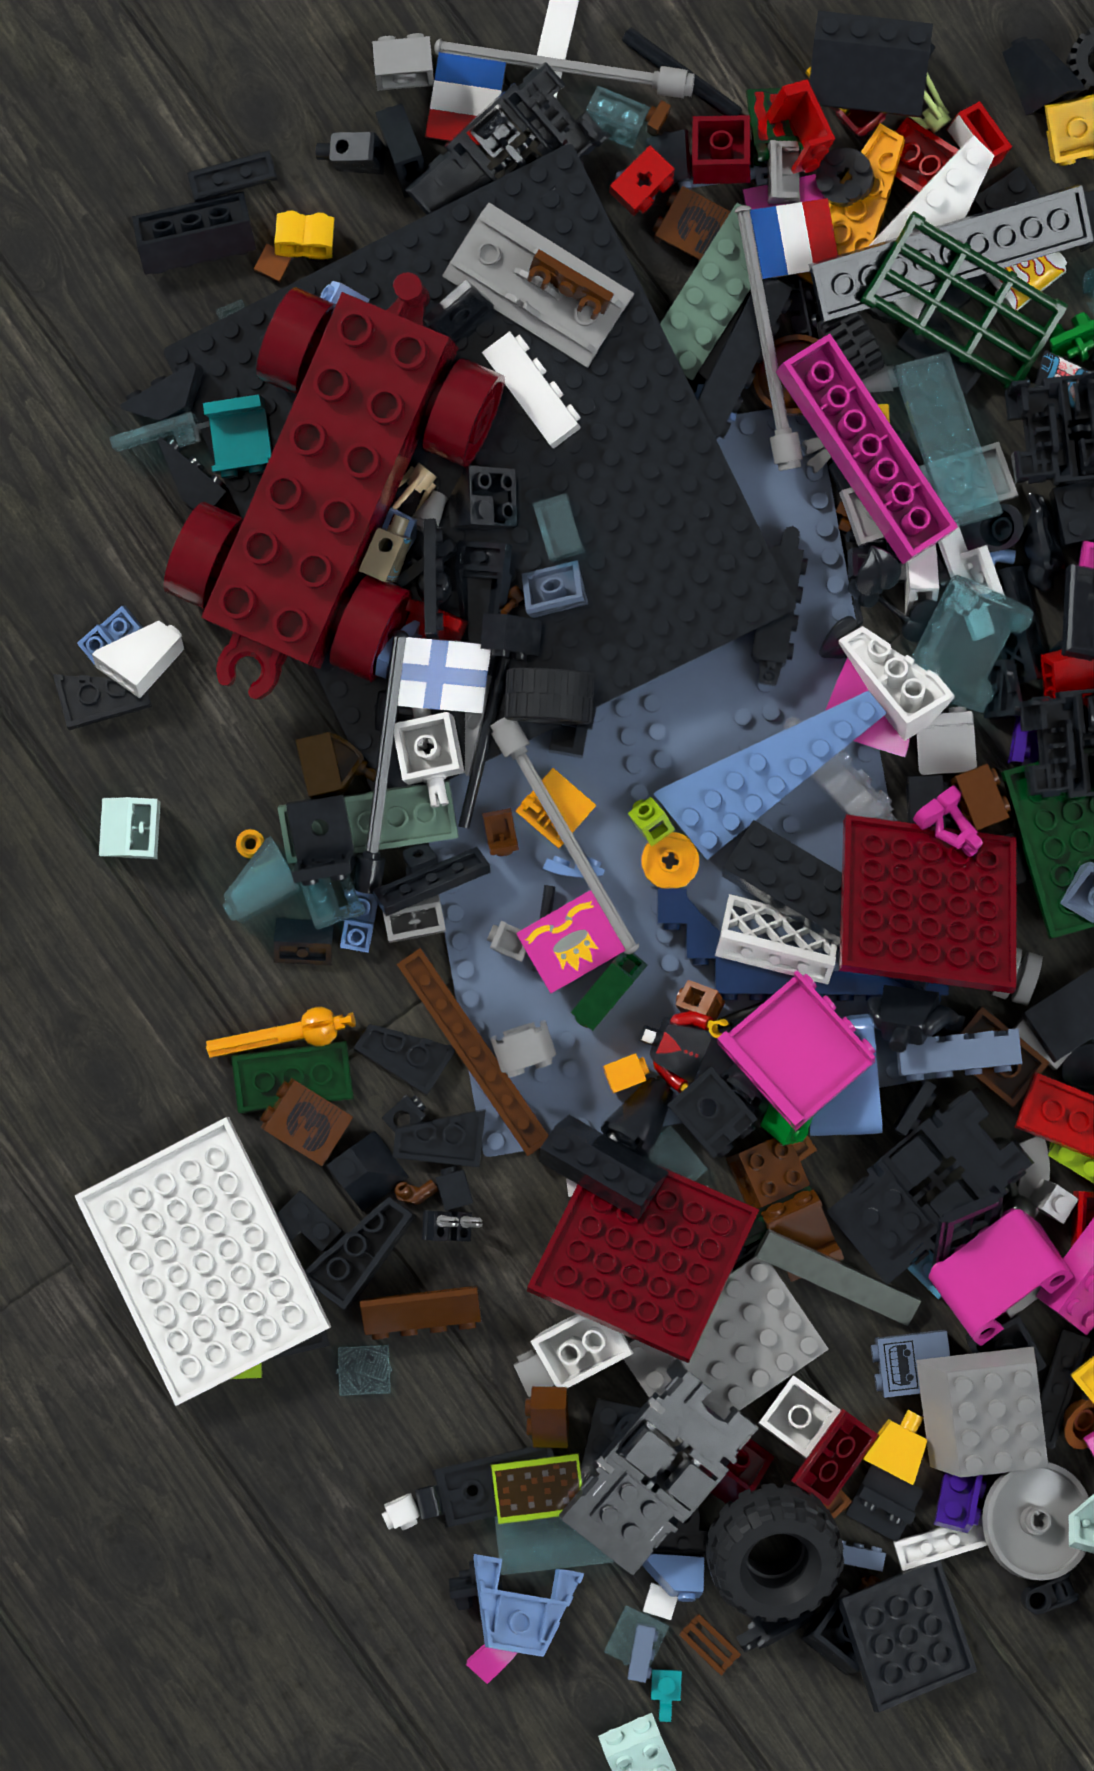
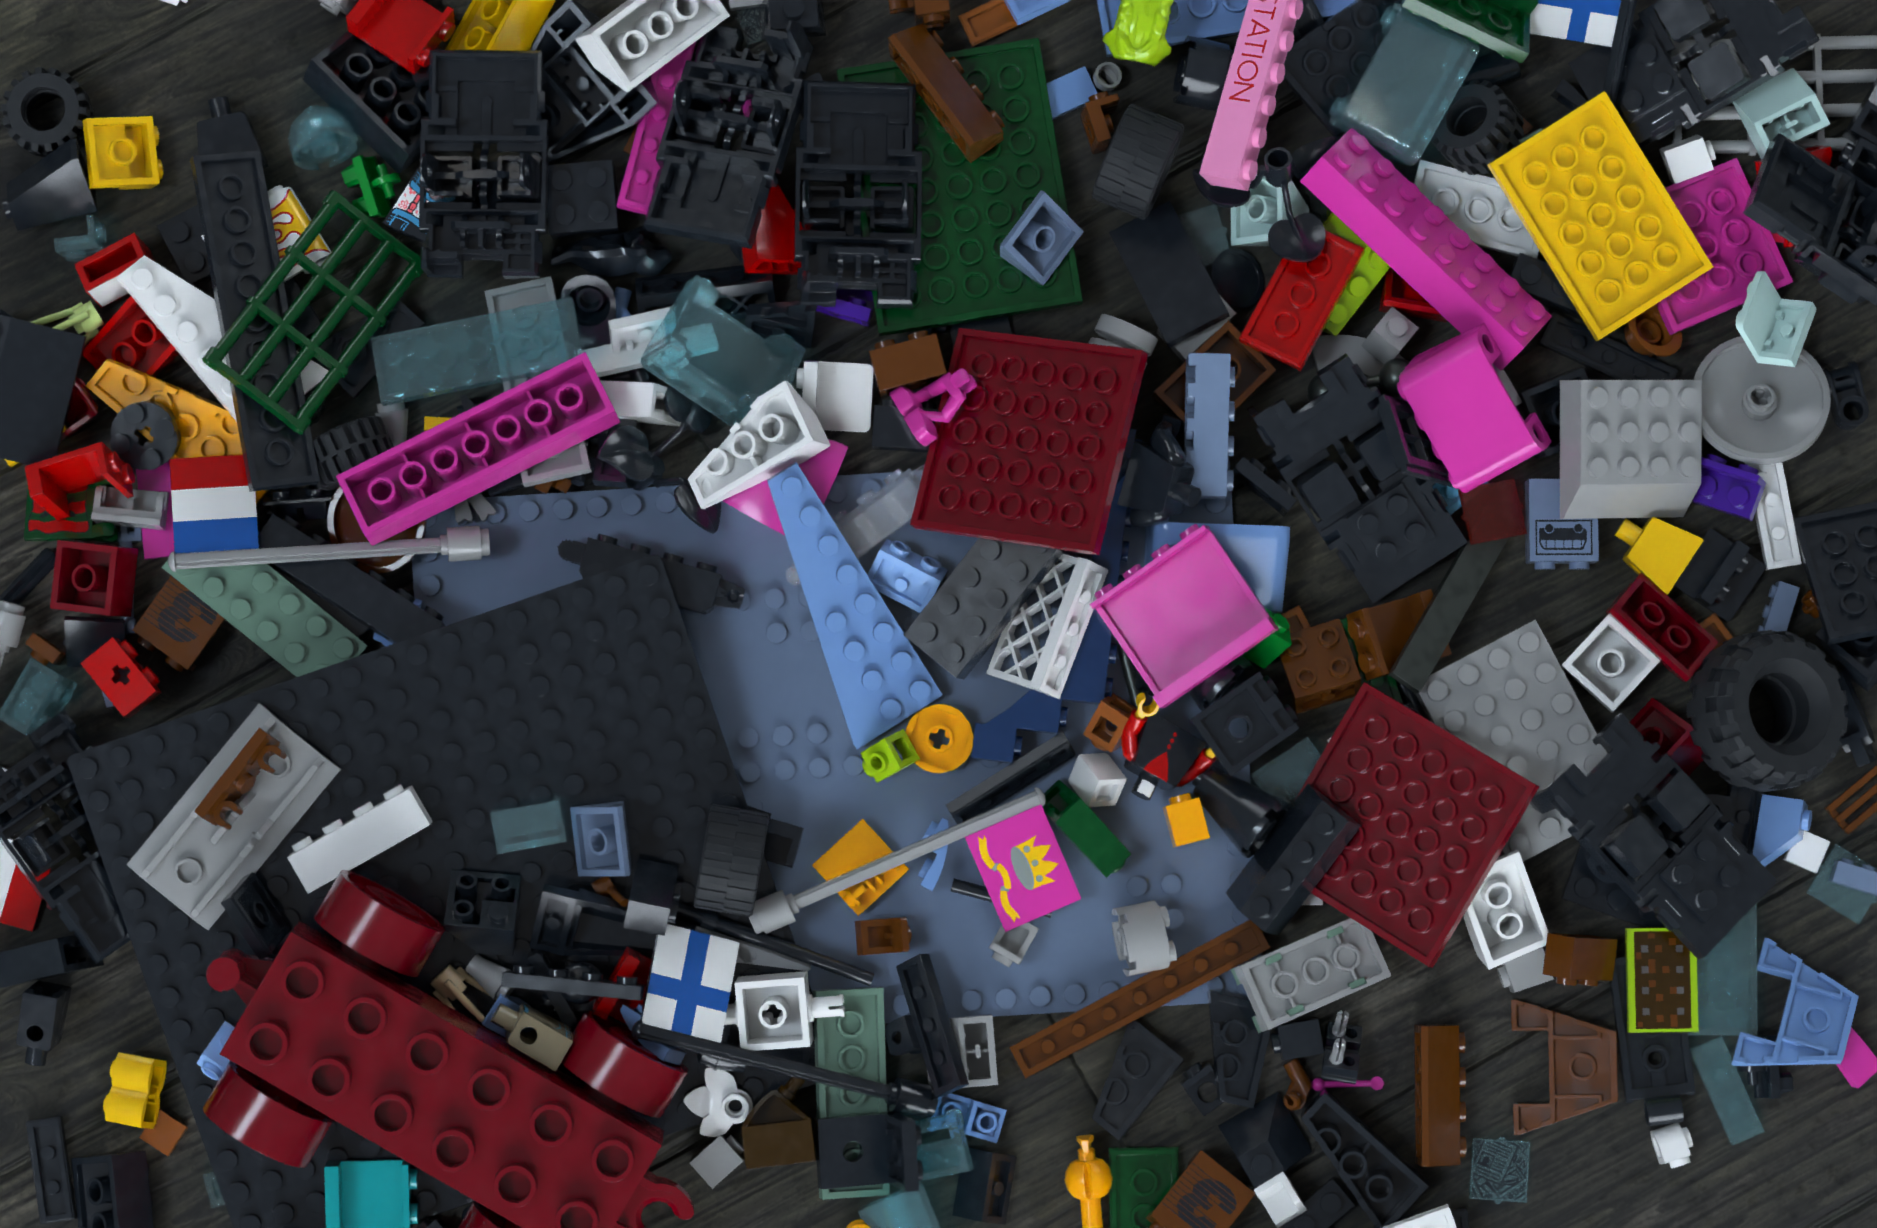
camera: 75 degrees left, 0 degrees up
none -> clear light blue bracket [54,214,107,261]
none -> white plate [683,1067,753,1137]
none -> light grey brick [690,1135,745,1189]
none -> light blue bracket [868,539,948,613]
none -> black tile [946,731,1076,824]
none -> white panel [1068,753,1127,807]
none -> light grey piece [1231,918,1391,1033]
none -> white panel [1254,1172,1307,1228]
none -> dark pink hinge [1312,1076,1384,1091]
none -> clear red piece [1458,479,1527,545]
none -> reddish brown wing [1511,999,1619,1135]
none -> clear light blue tile [1690,1036,1765,1145]

